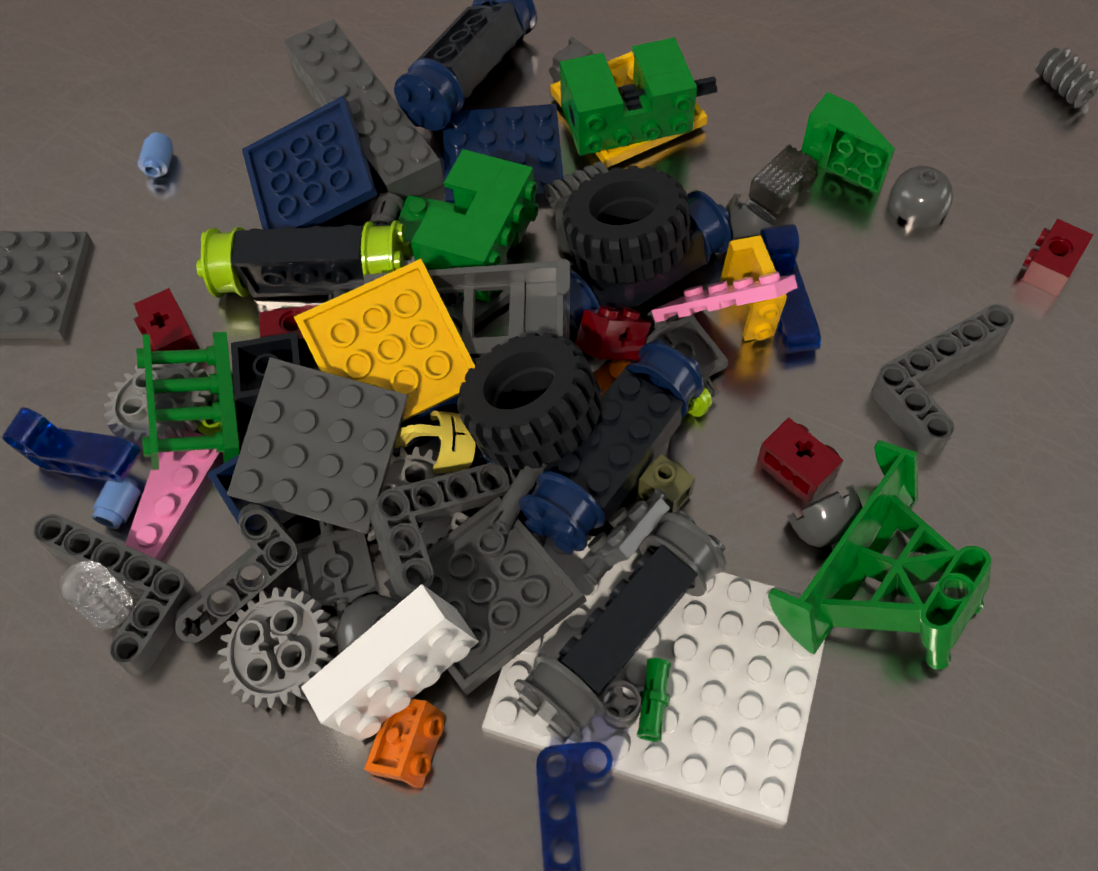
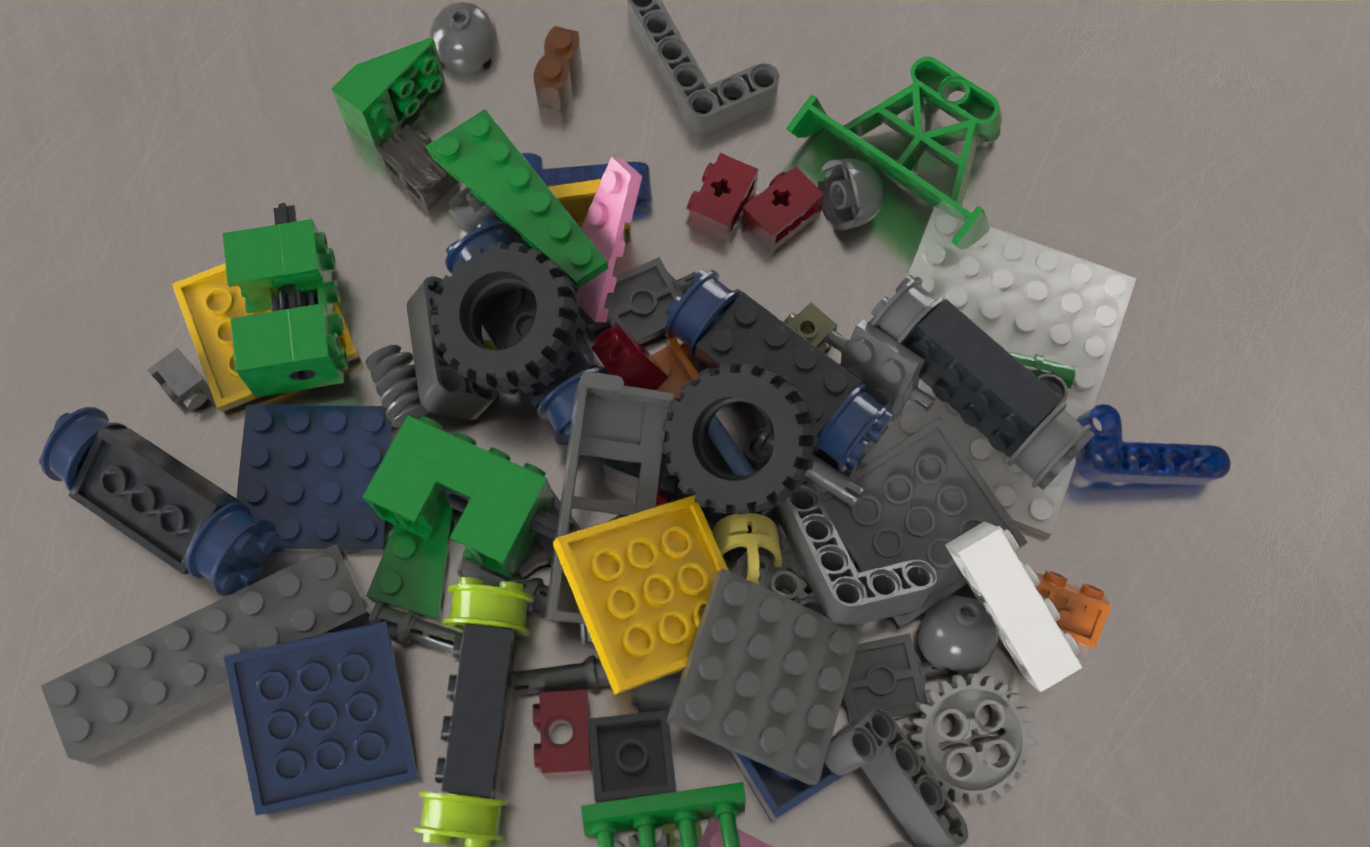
camera: 90 degrees left, 10 degrees up
none -> green wing [426,109,609,288]
none -> reddish brown brick [534,26,582,111]
none -> dark red brick [686,153,759,242]

